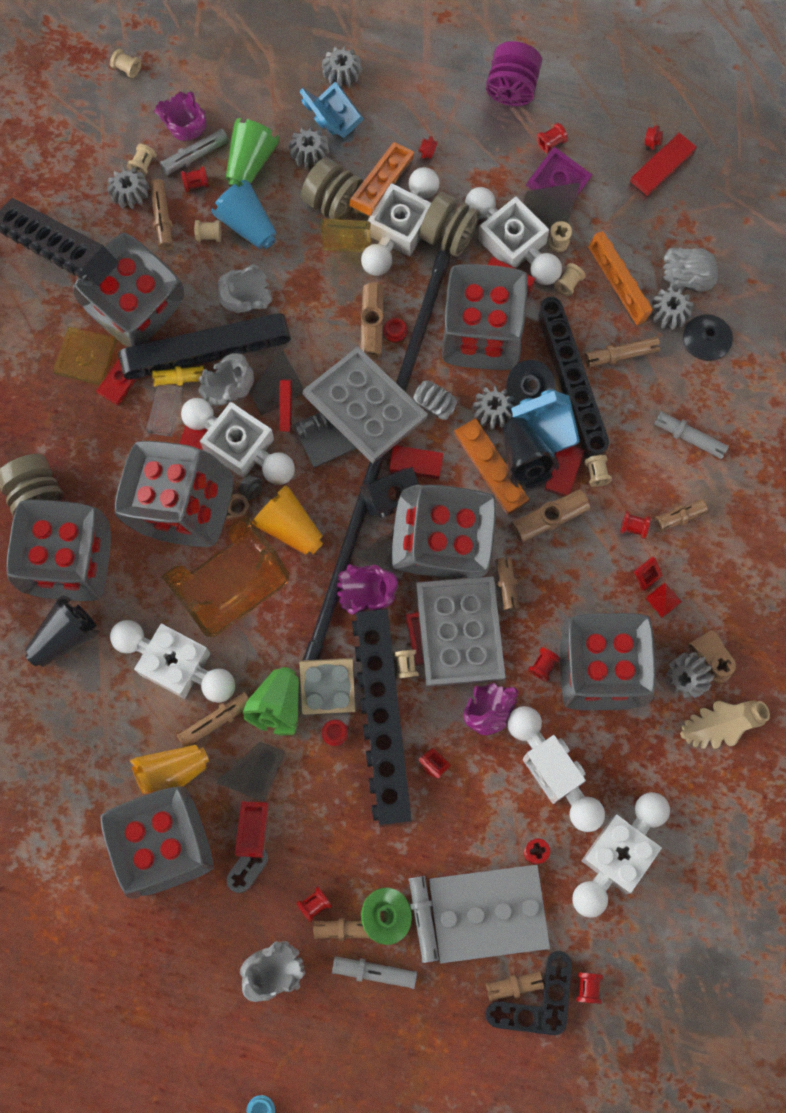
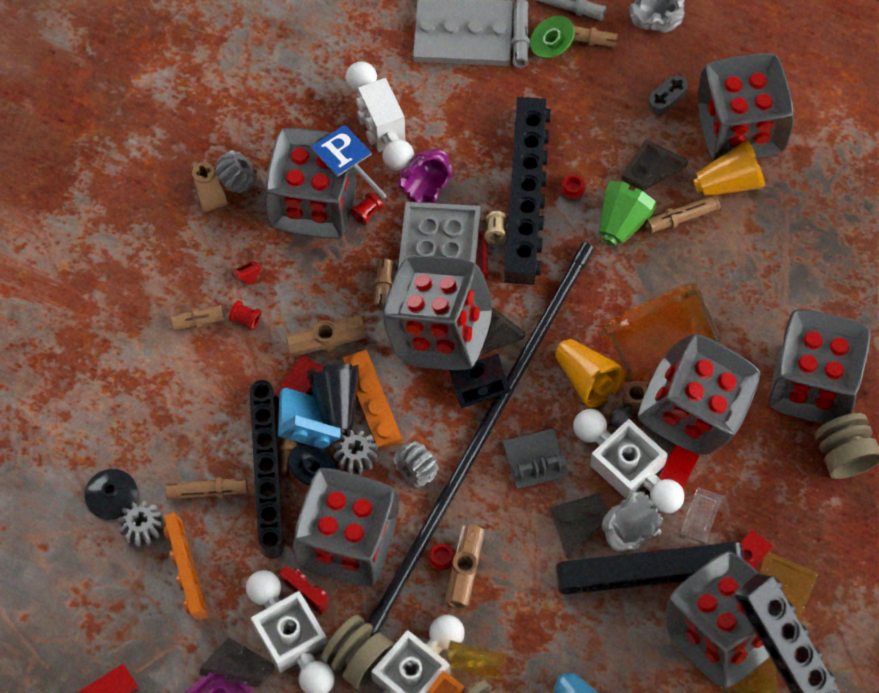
camera: 170 degrees left, 10 degrees down
black cone [25,595,99,667] -> none
white brick [110,620,235,703] -> none
yellow pin [152,366,204,387] -> none
light grey hair [218,264,272,313] -> none
red tile [235,801,269,858] -> none
red tile [279,379,292,432] -> none
red bush [296,886,332,923] -> none
light grey piece [299,658,355,715] -> none
light grey plate [303,346,428,464] -> none
magenta hair [337,565,398,615] -> none
red tile [389,445,443,480] -> none
red slope [419,748,451,778] -> none
red bush [524,838,550,865] -> none
tan bush [548,221,572,253] -> none
tan bush [554,263,586,296] -> none
white brick [572,792,670,918] -> none
tan bush [585,455,612,487] -> none
red slope [645,582,682,618] -> none
light grey pin [654,410,729,460] -> none
light grey hair [663,247,718,292] -> none
tan plant [680,700,770,749] -> none
none -> blue piece [310,125,386,199]

